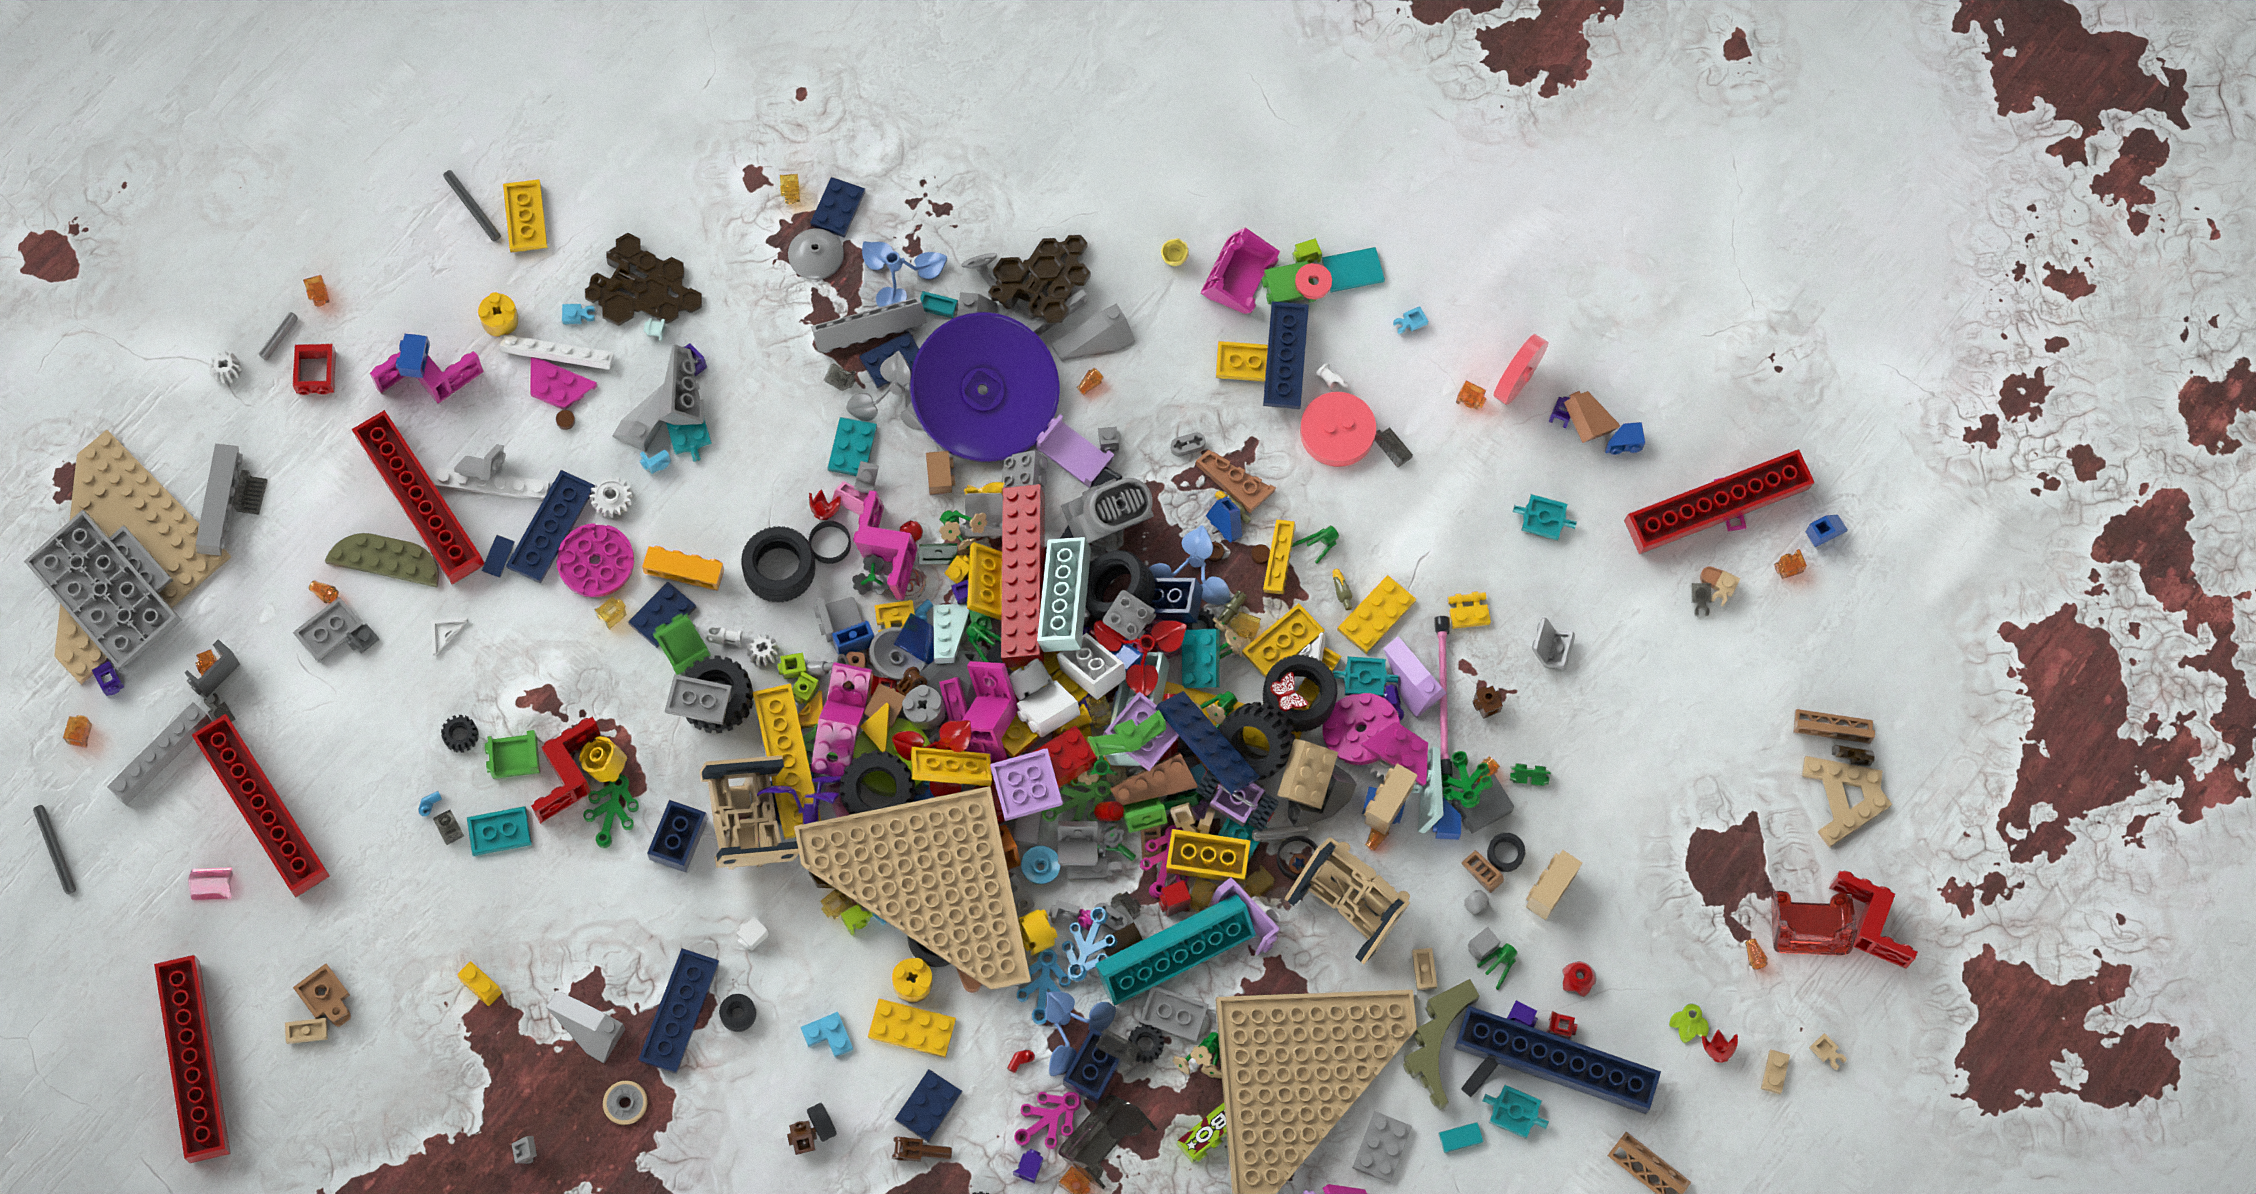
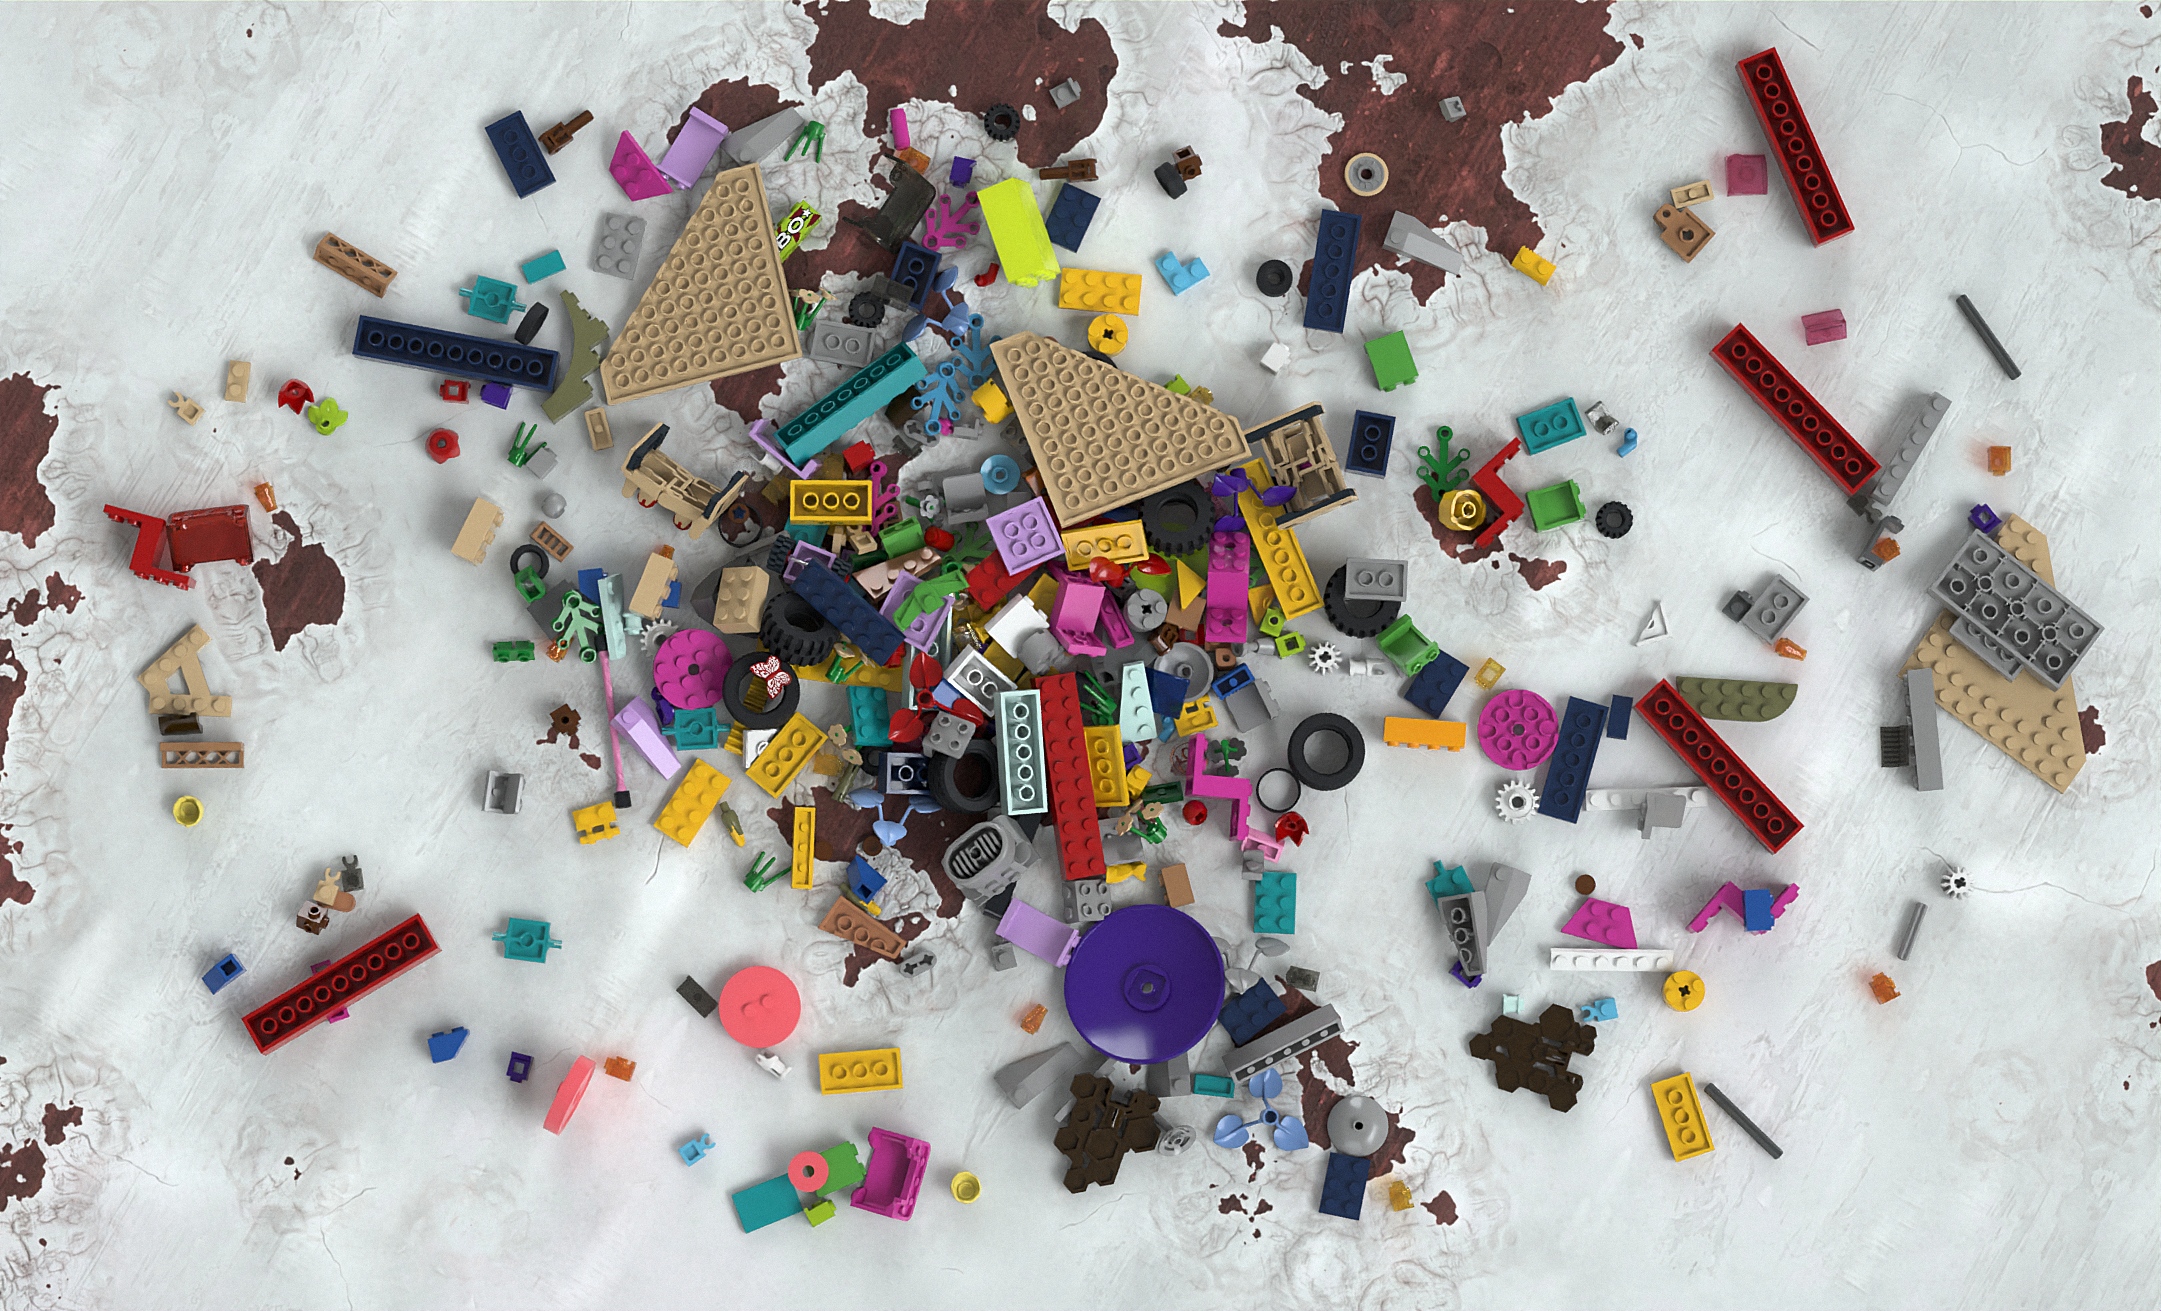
camera: 170 degrees right, 15 degrees up
red window [293,344,336,395] -> none
medium azure bracket [640,449,671,474] -> none
dark blue plate [1263,301,1309,409] -> none
dark pink wing [1361,722,1428,786] -> none
nougat slope [1564,391,1620,443] -> none
clear orange brick [1774,549,1807,579] -> none
none -> light yellow hair [173,795,204,827]
none -> reddish brown brick [296,900,330,935]
none -> green window [514,565,546,603]
none -> neon yellow container [977,177,1061,289]
none -> bright green panel [1363,330,1419,393]
none -> clear pink slope [1724,154,1768,197]

